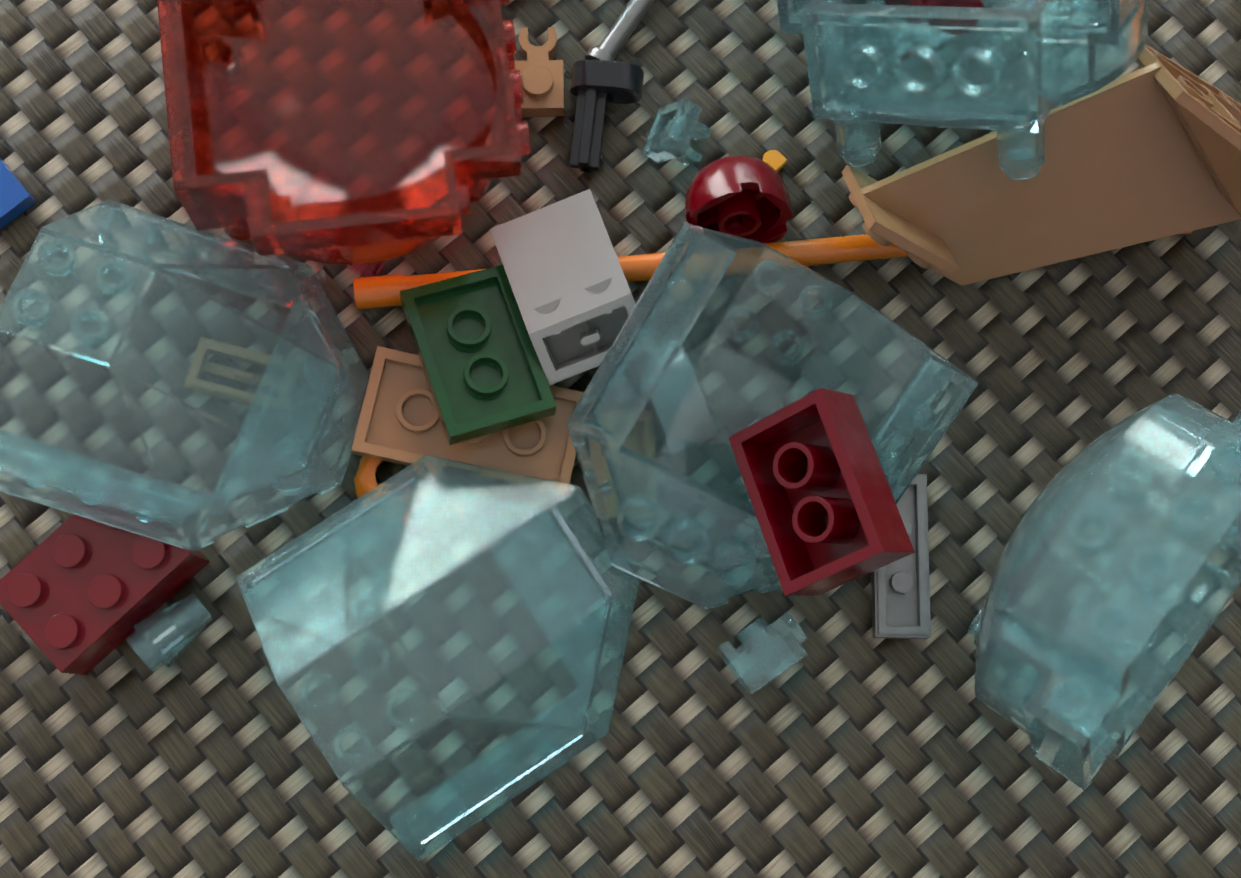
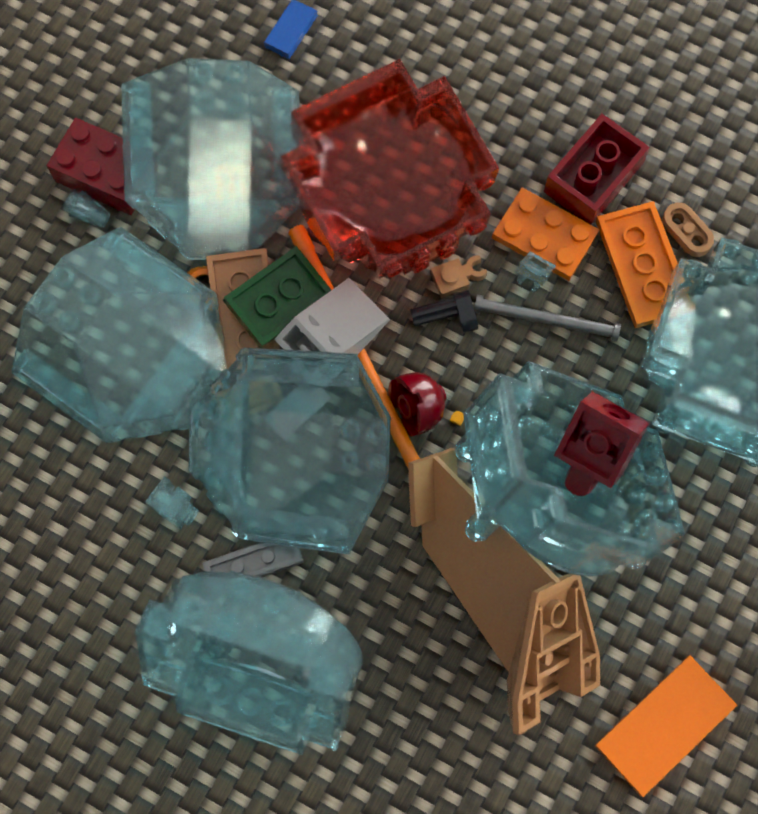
camera: 70 degrees right, 5 degrees down
clear light blue tile [642,98,711,165] -> none
dark red brick [728,388,915,596] -> none

